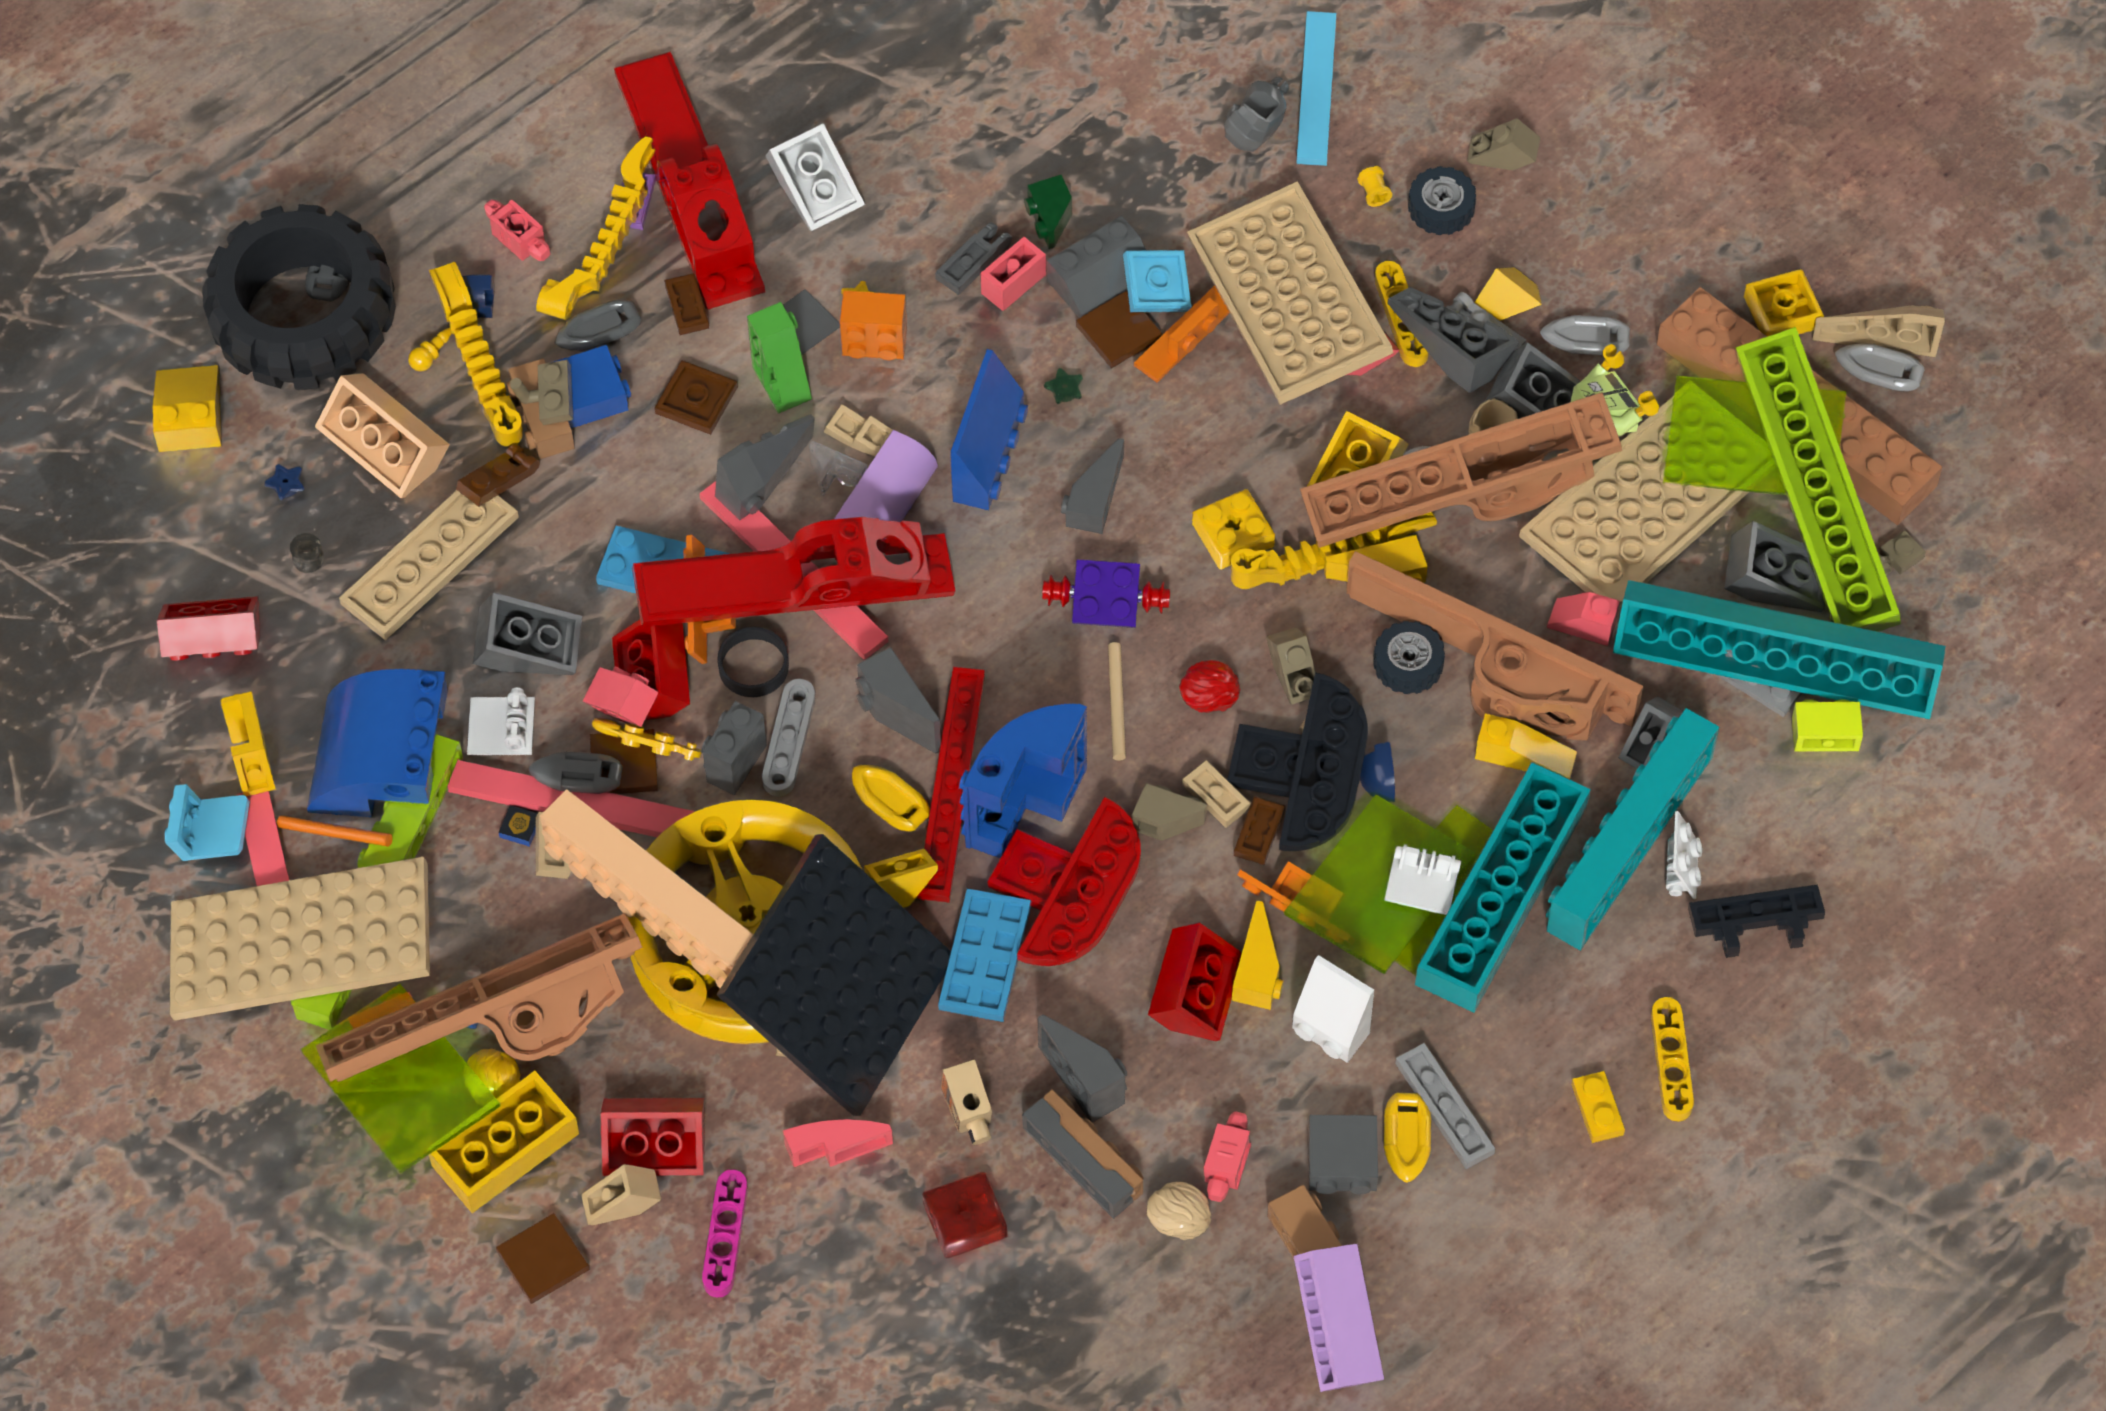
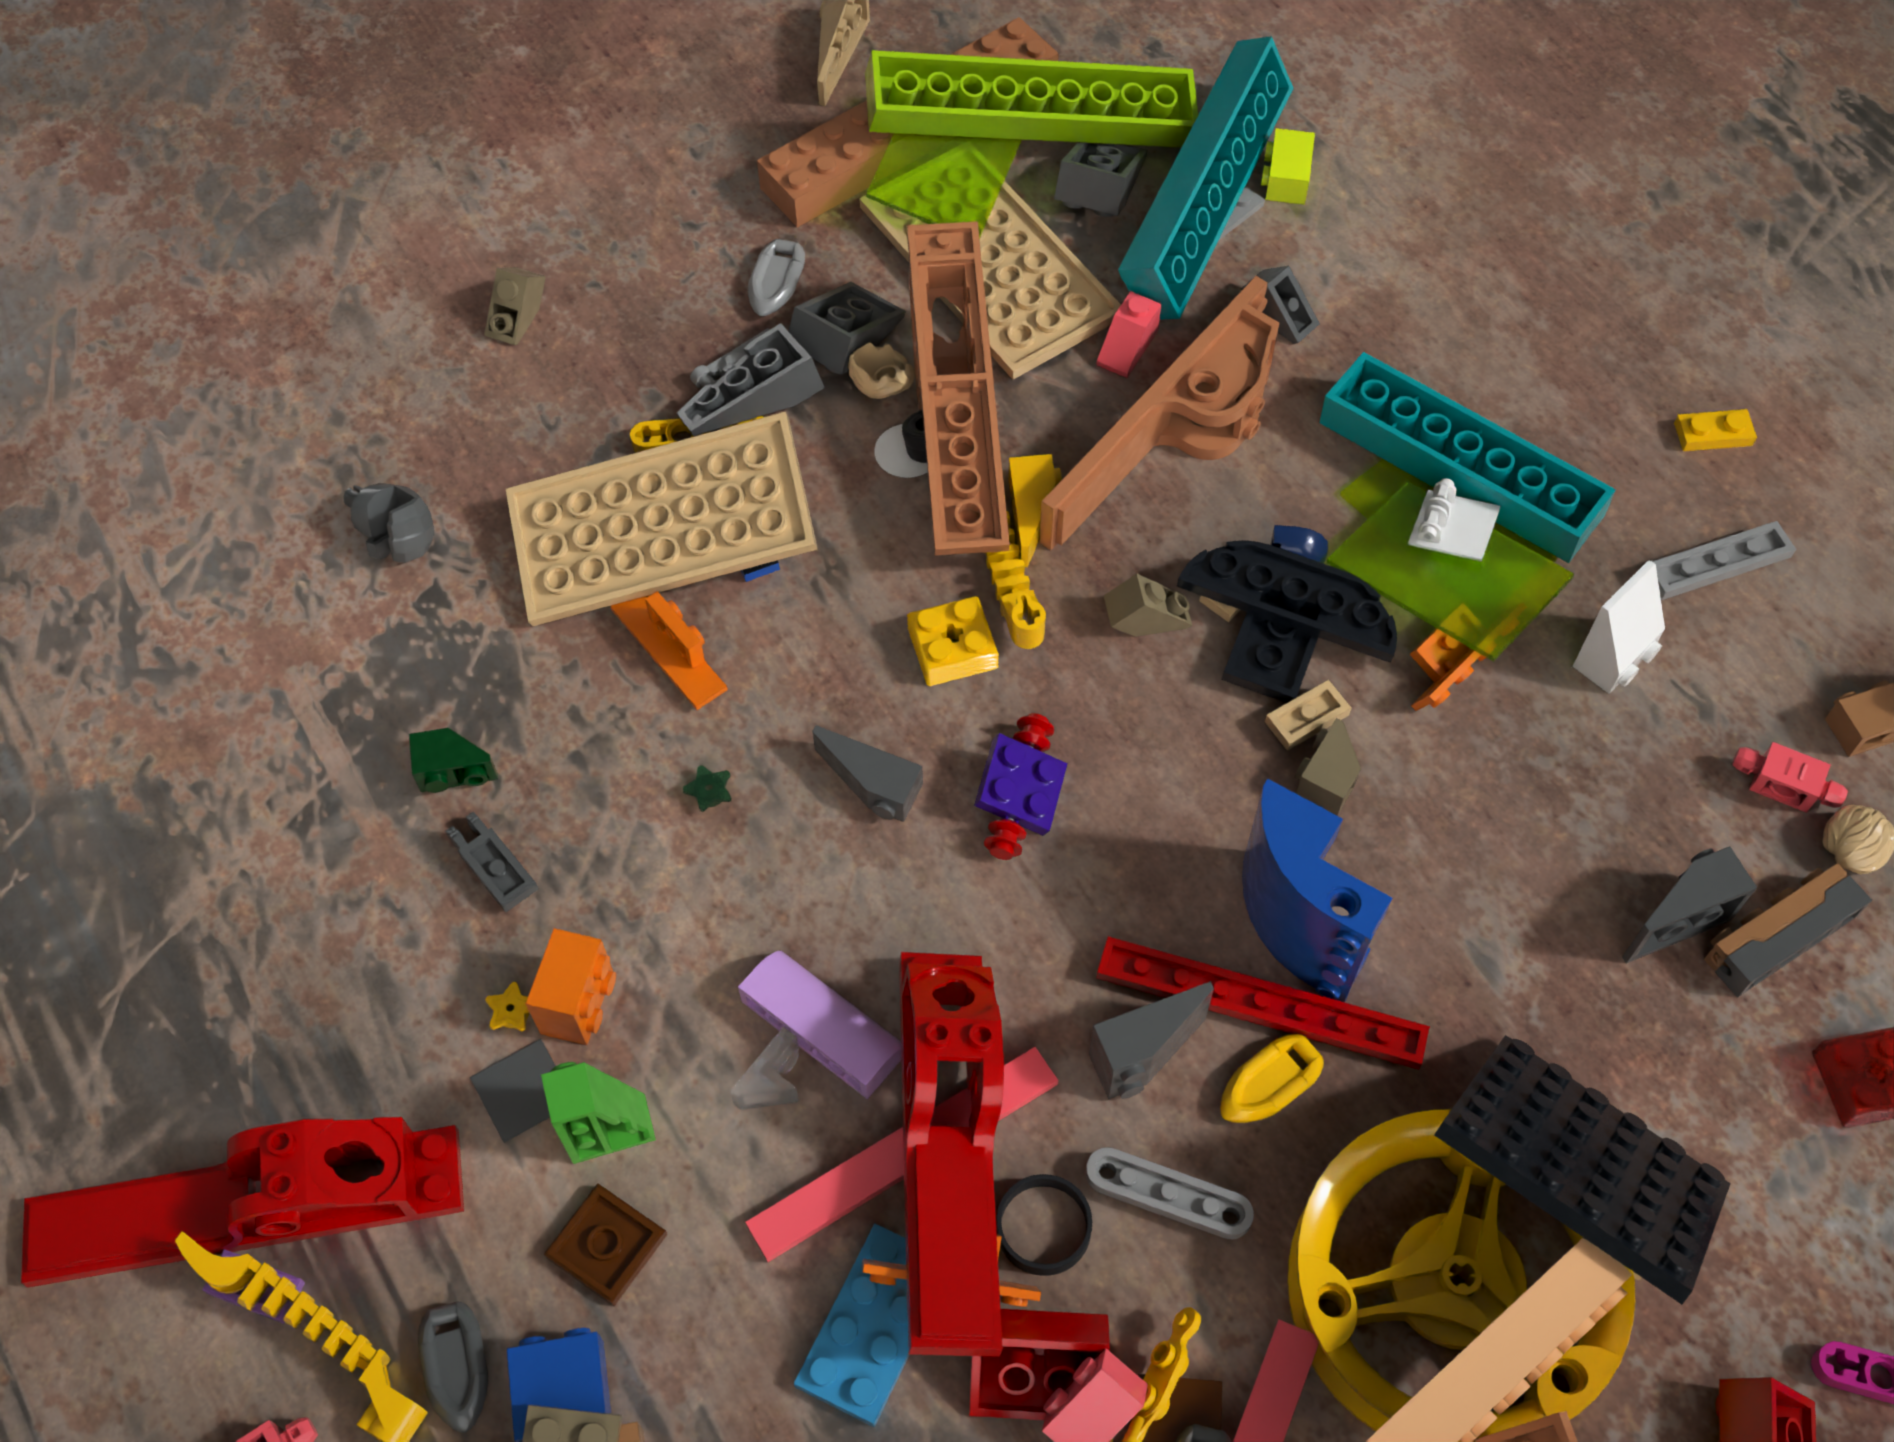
camera: 80 degrees left, 0 degrees up
reddish brown plate [664,273,709,335] -> none
dark grey brick [701,701,767,795] -> none
dark grey wedge [715,414,815,520] -> none
white slope [766,124,865,232] -> none
coral slope [783,1119,893,1167] -> none
tan slope [824,404,893,456] -> none
yellow slope [864,849,938,908] -> none
dark azure plate [938,888,1031,1022] -> none
tan torso [941,1059,992,1145] -> none
blue slope [951,349,1028,511] -> none
coral brick [981,237,1046,311] -> none
red plate [988,797,1141,966] -> none
dark grey slope [1047,215,1146,318] -> none
reddish brown tile [1076,291,1162,368] -> none
tan bar [1108,642,1126,761] -> none
medium azure tile [1123,250,1191,312] -> none
red slope [1148,922,1242,1041] -> none
red hair [1179,660,1241,713] -> none
yellow slope [1232,900,1284,1010] -> none
reddish brown plate [1234,796,1285,865] -> none
medium azure tile [1297,11,1337,166] -> none
yellow slope [1307,411,1409,486] -> none
dark grey brick [1308,1115,1378,1194] -> none
yellow bush [1357,166,1393,207] -> none
black wheel [1373,621,1445,695] -> none
yellow piece [1384,1093,1431,1183] -> none
black wheel [1408,166,1476,235] -> none
yellow slope [1474,267,1542,321] -> none
yellow slope [1475,713,1577,780] -> none
teal brick [1546,708,1720,951] -> none
torso [1571,344,1659,436] -> none
yellow beam [1651,997,1694,1122] -> none
white hinge [1666,811,1702,899] -> none
black hinge [1688,884,1825,958] -> none
yellow brick [1744,269,1824,337] -> none
light grey piece [1835,344,1925,391] -> none

